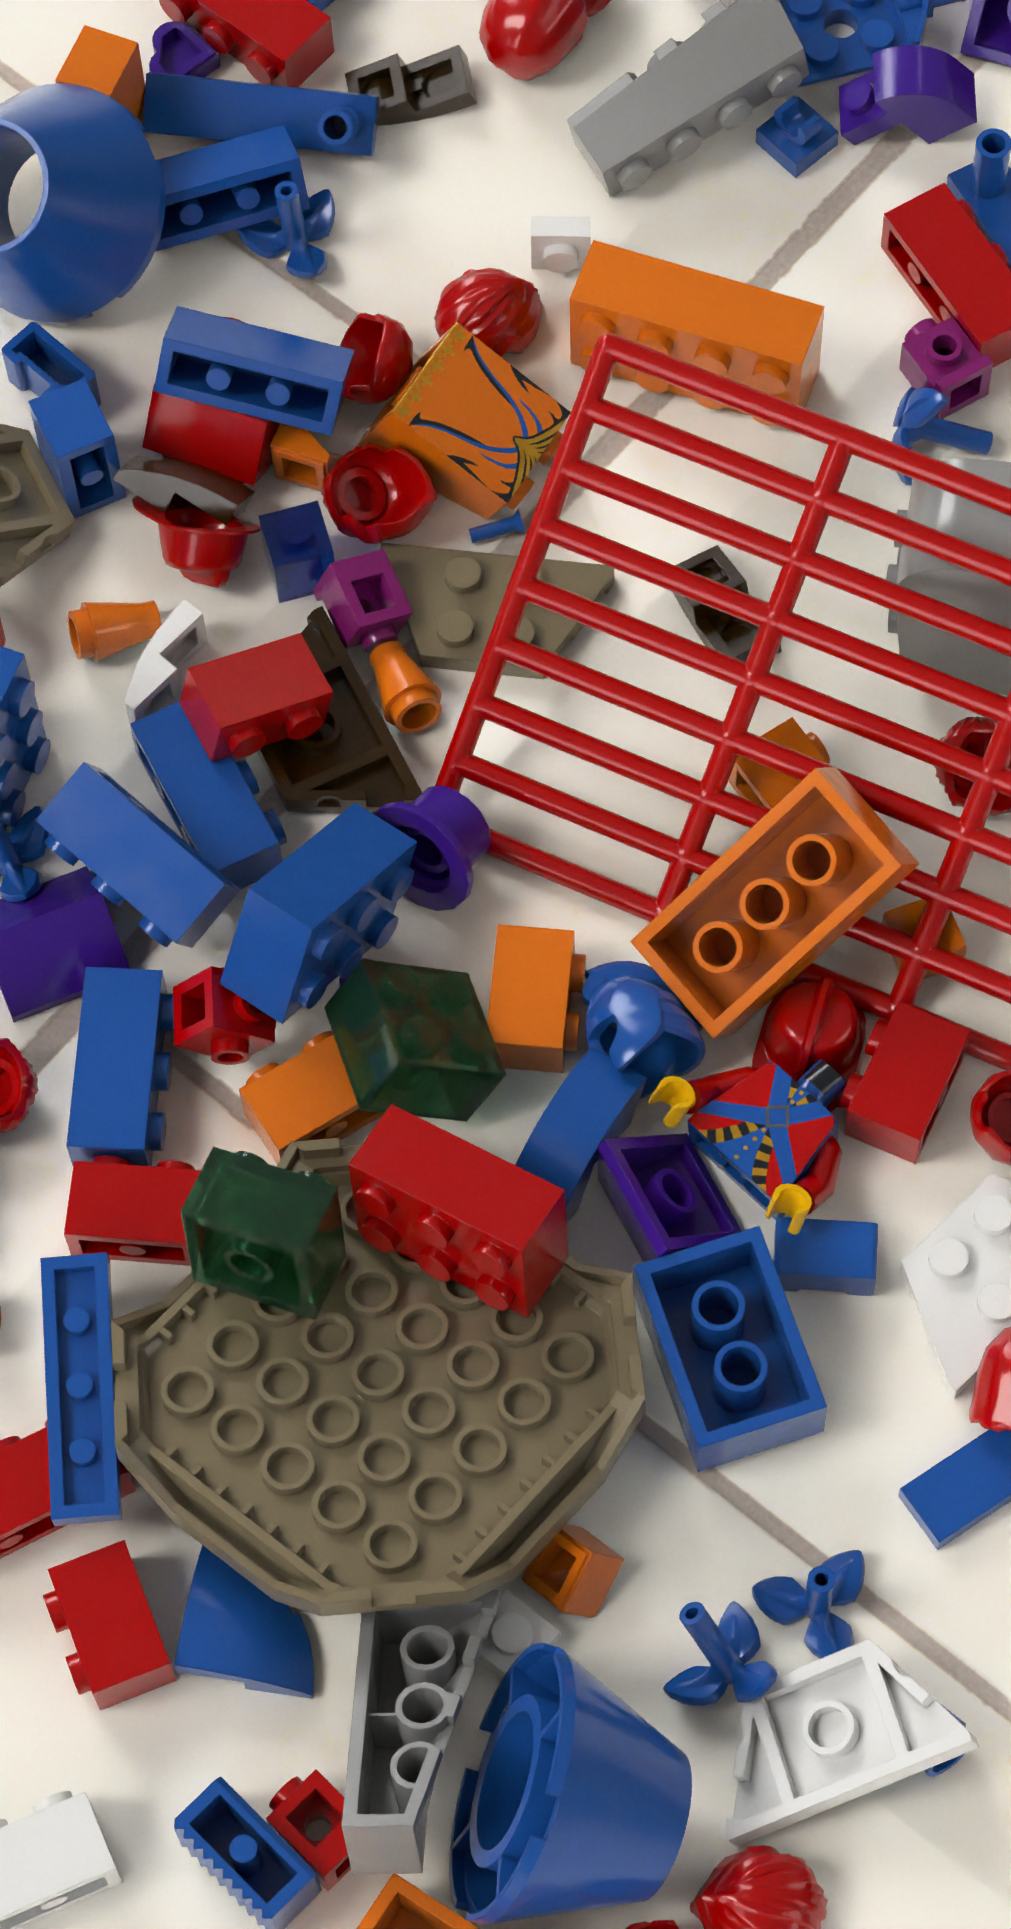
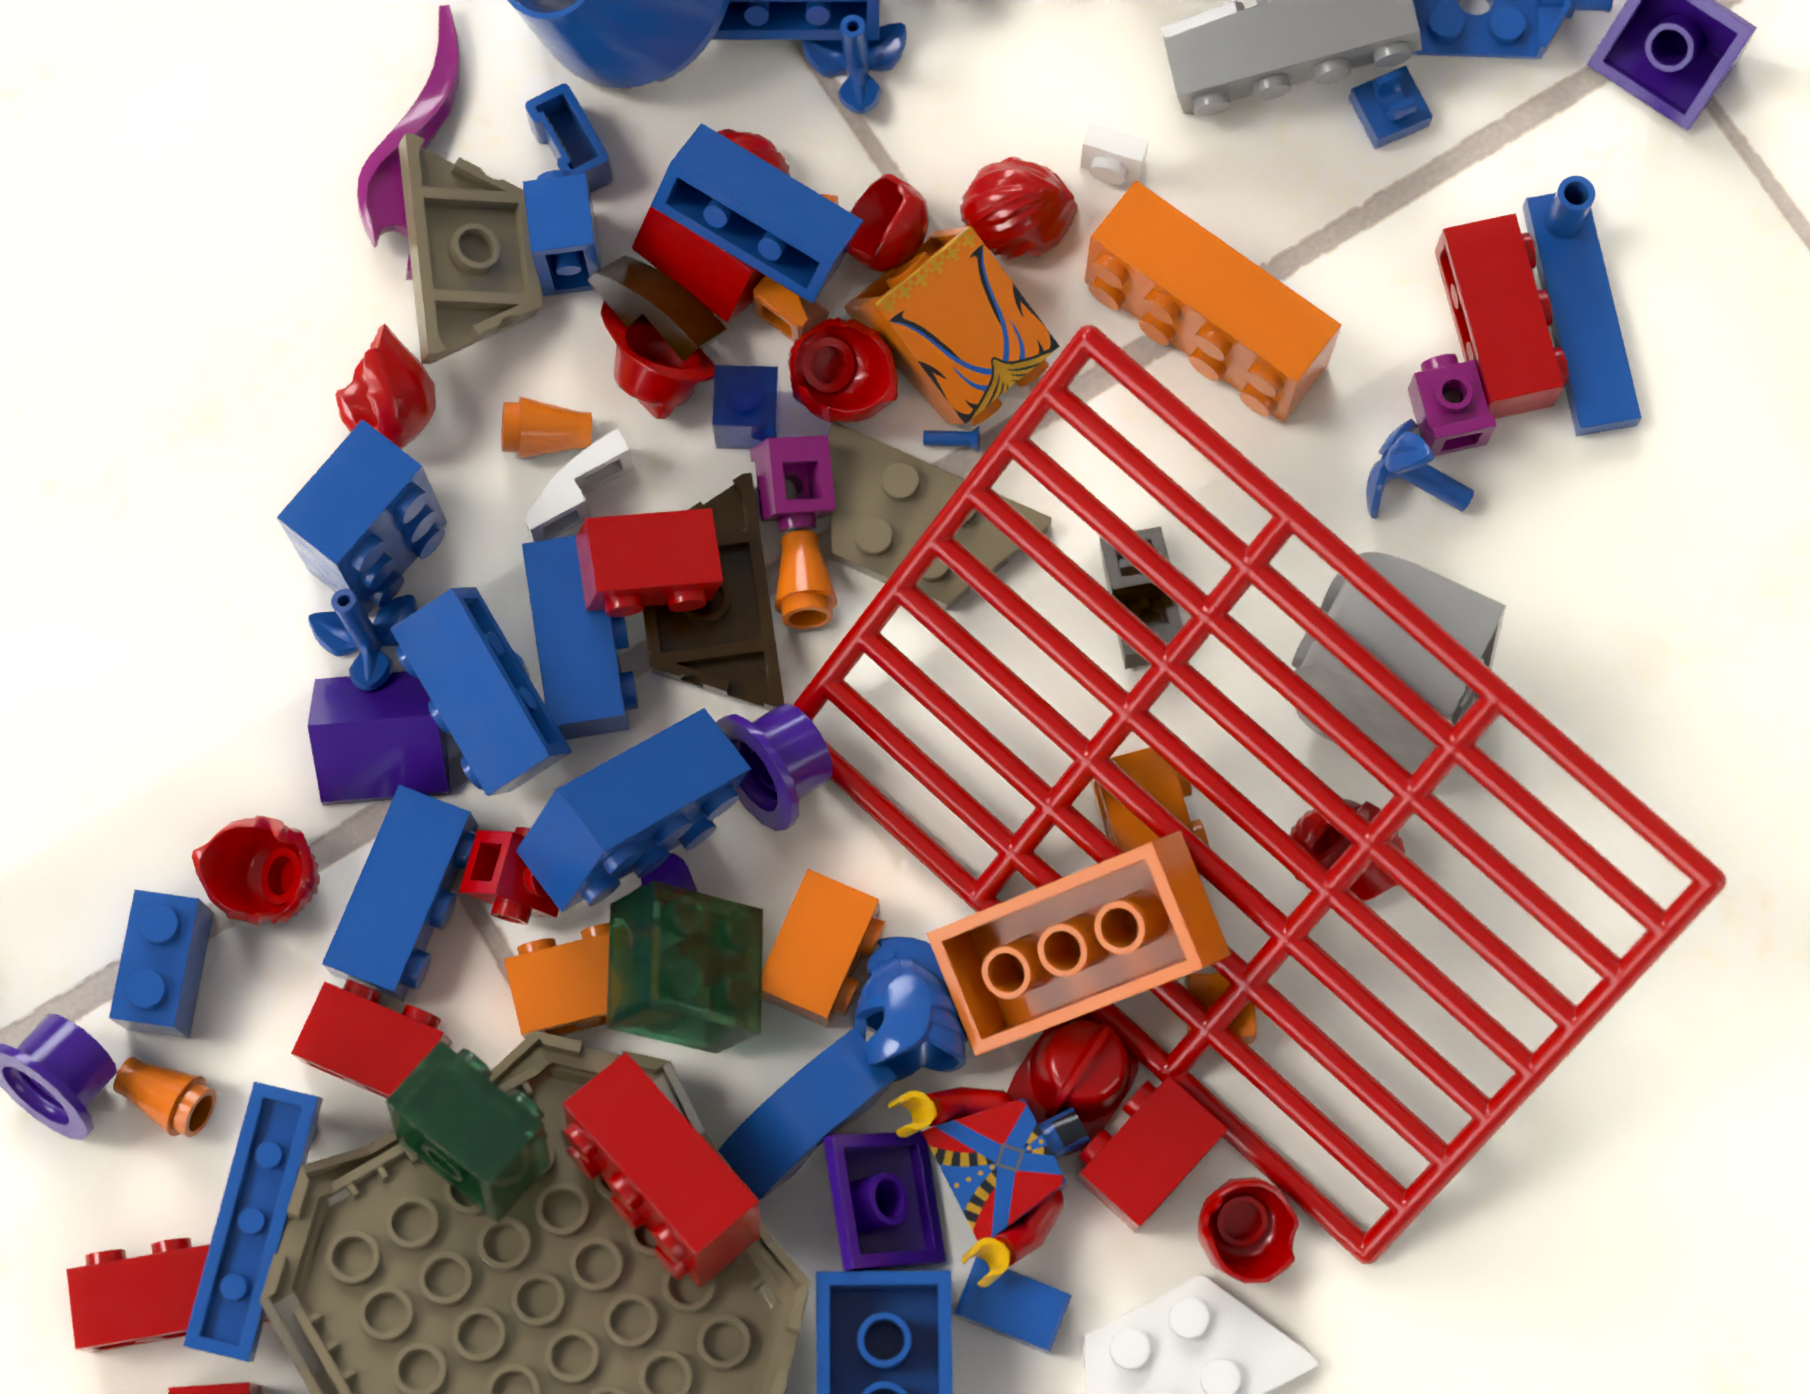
camera: 15 degrees right, 10 degrees up
dark purple brick [838,45,977,145] -> none

